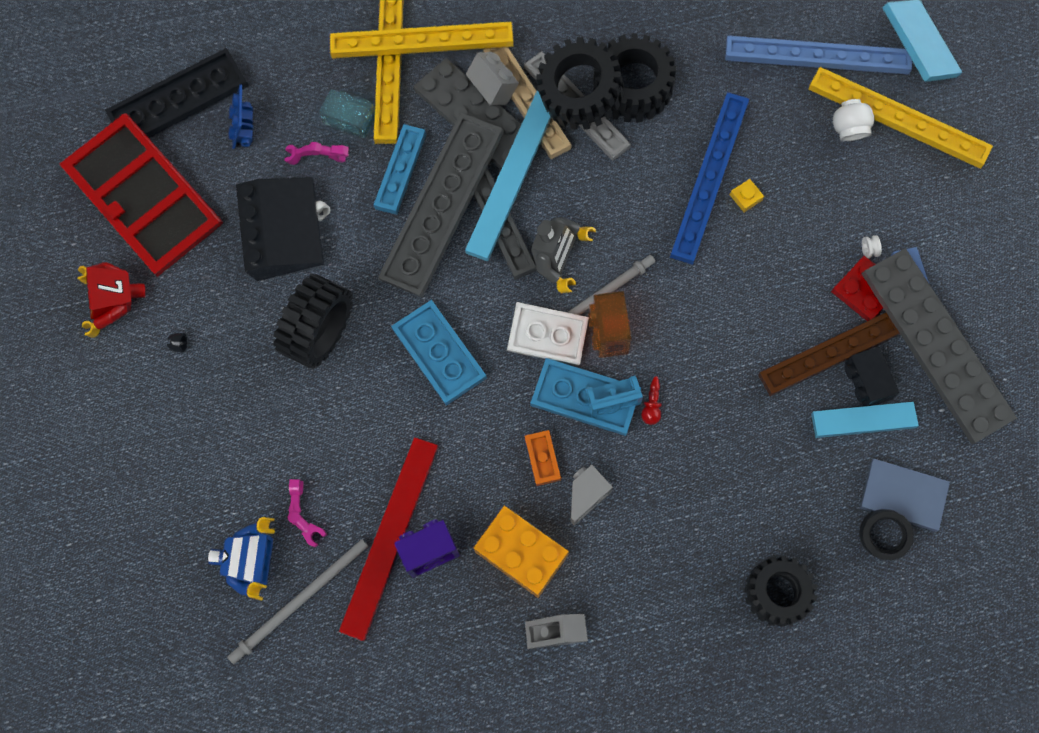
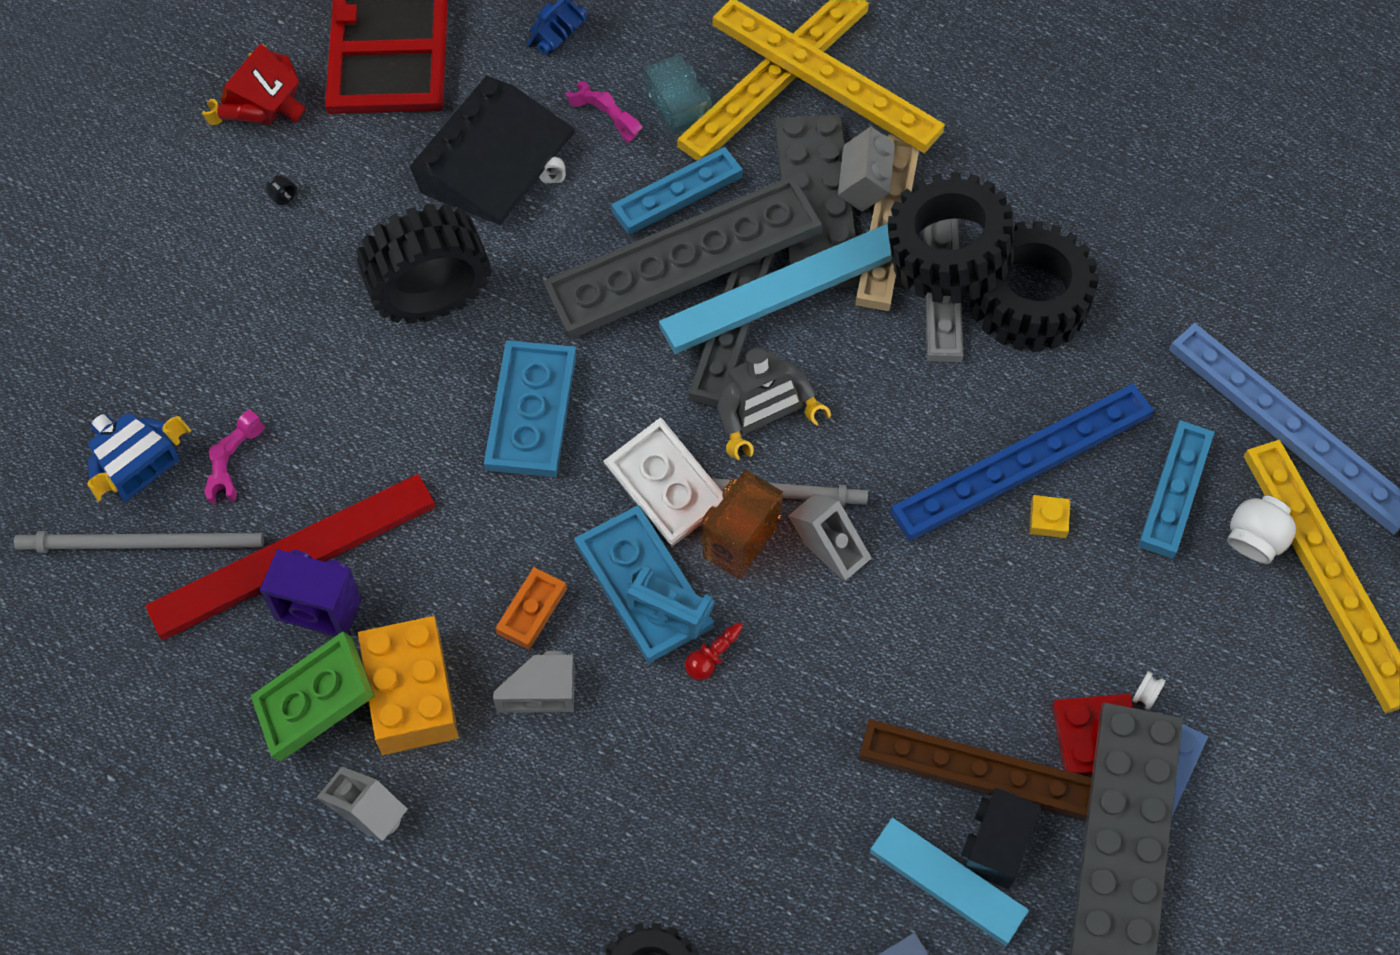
camera: 35 degrees right, 10 degrees down
none -> bright green plate [251,631,375,762]
none -> light grey slope [788,494,872,581]
none -> dark azure plate [1137,420,1215,559]

